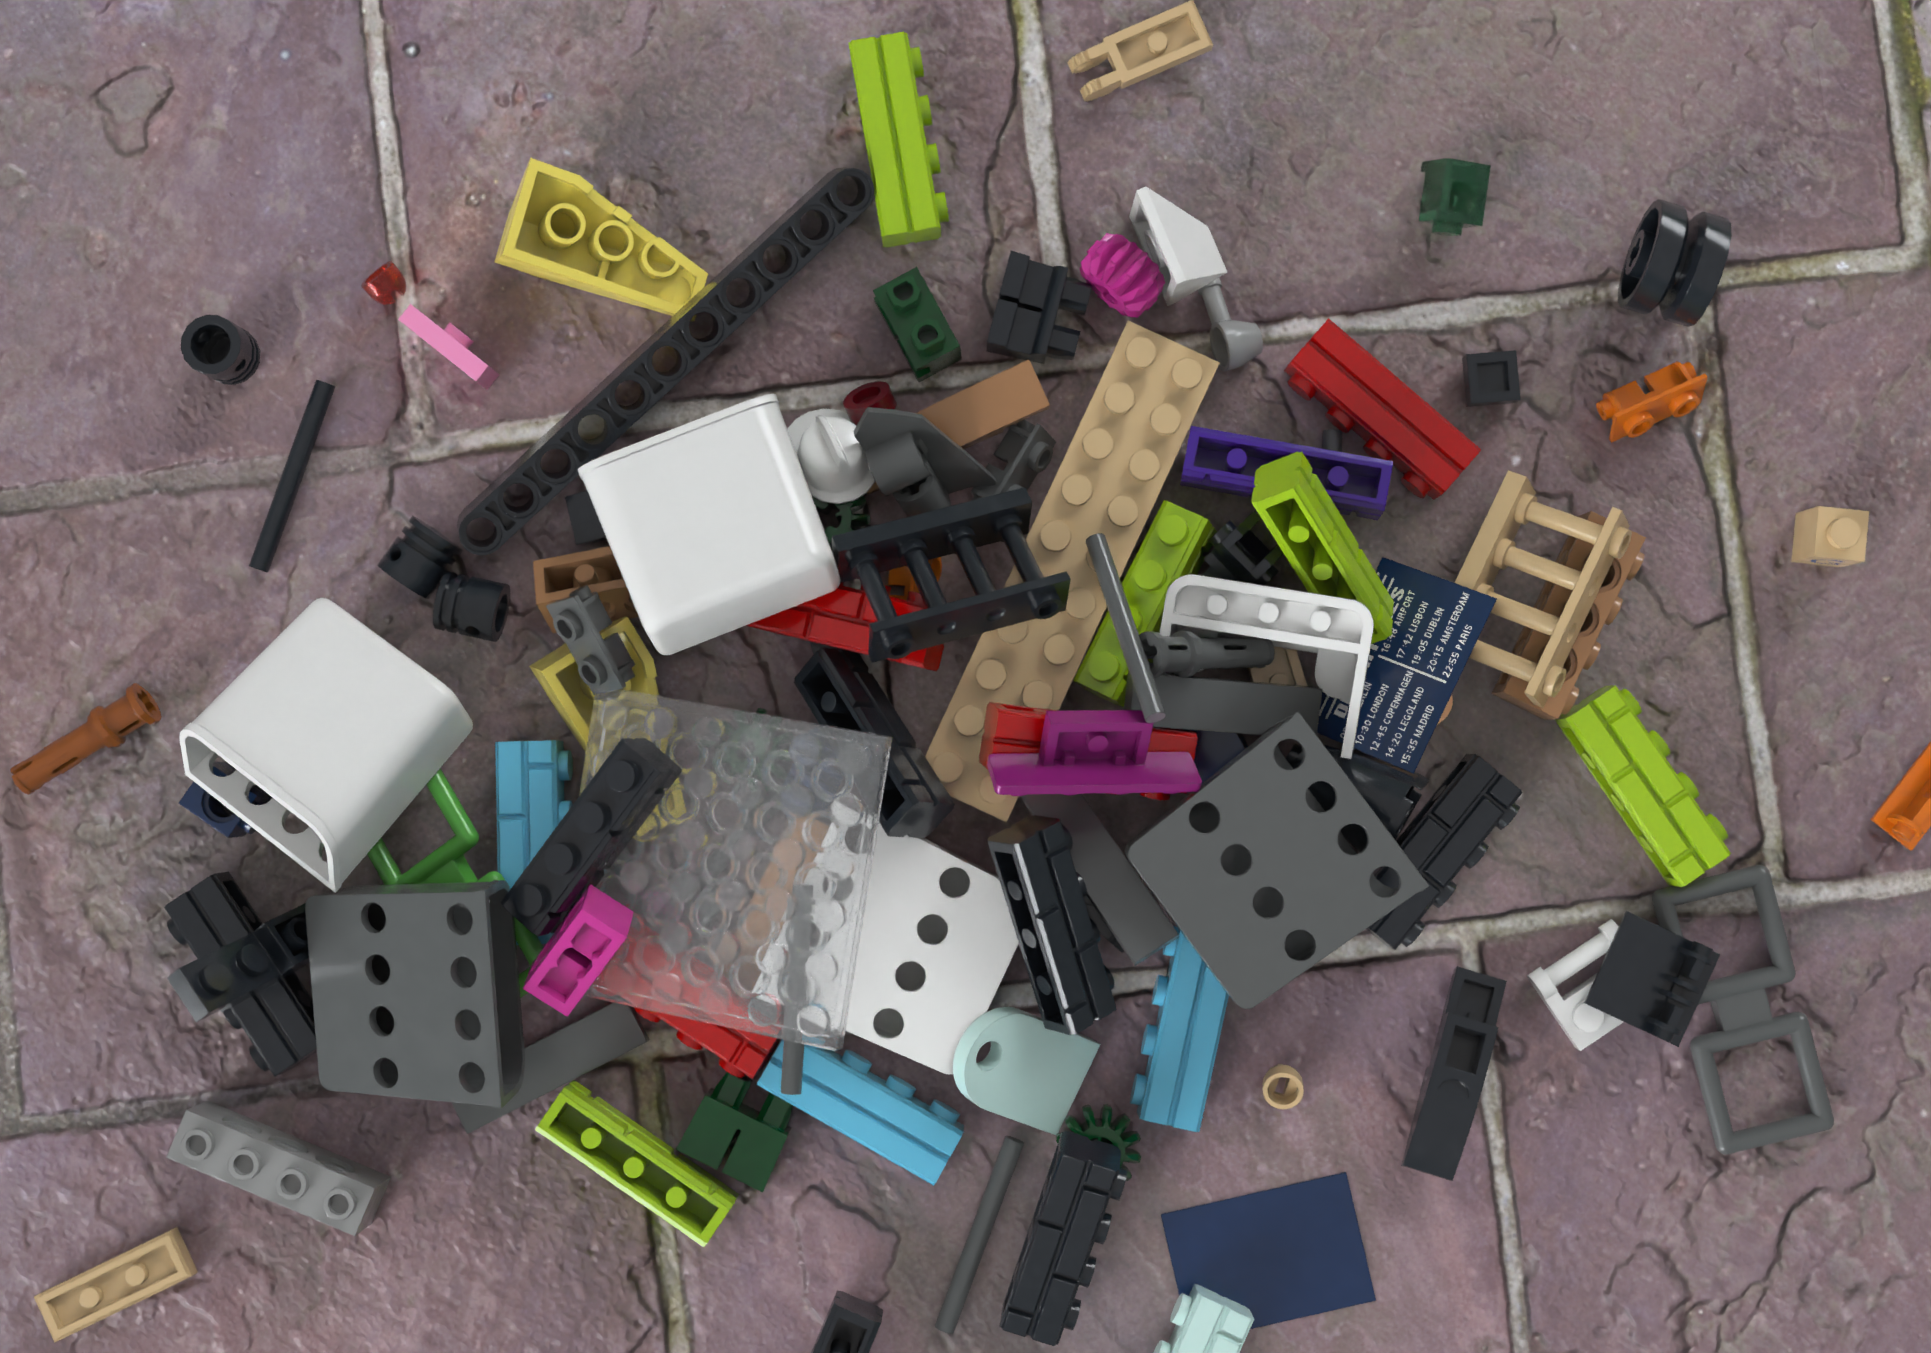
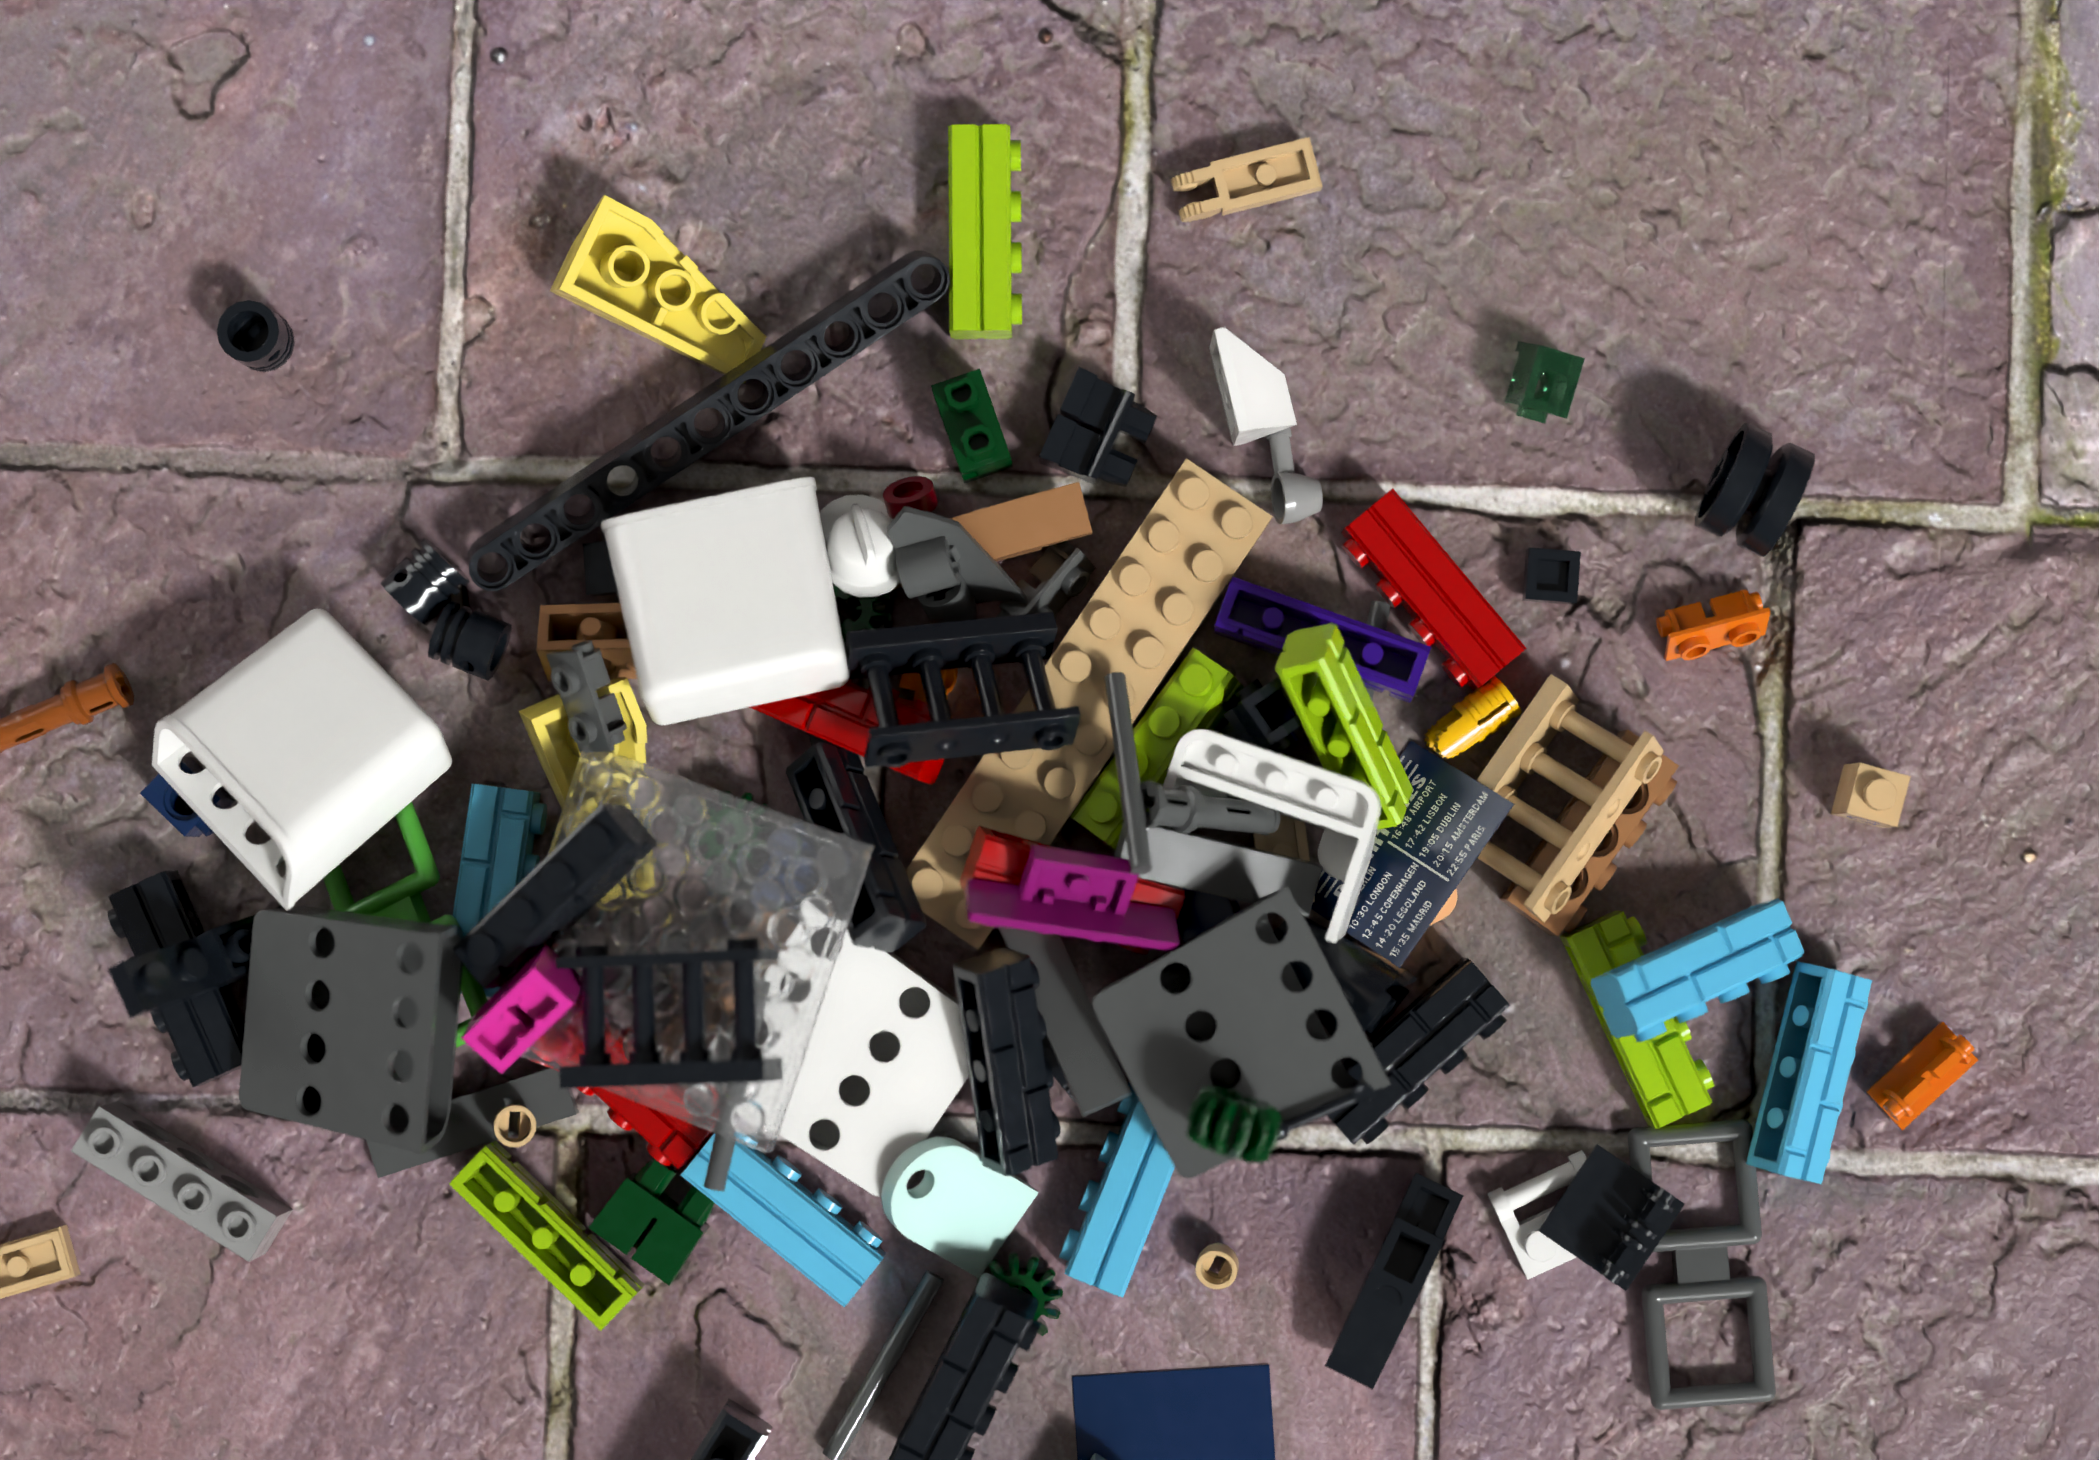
camera: 10 degrees right, 0 degrees up
black bar [249,380,335,573] -> none
clear red hinge [361,261,407,305] -> none
bright pink plate [398,304,499,390] -> none
dark pink gear [1079,233,1166,318] -> none
none -> tan hinge [493,1104,536,1147]
none -> black fence [556,938,783,1088]
none -> dark green gear [1186,1086,1281,1163]
none -> black hinge [1277,1083,1374,1141]
none -> yellow hinge [1424,676,1522,759]
none -> medium azure brick [1590,898,1804,1042]
none -> medium azure brick [1746,961,1872,1184]

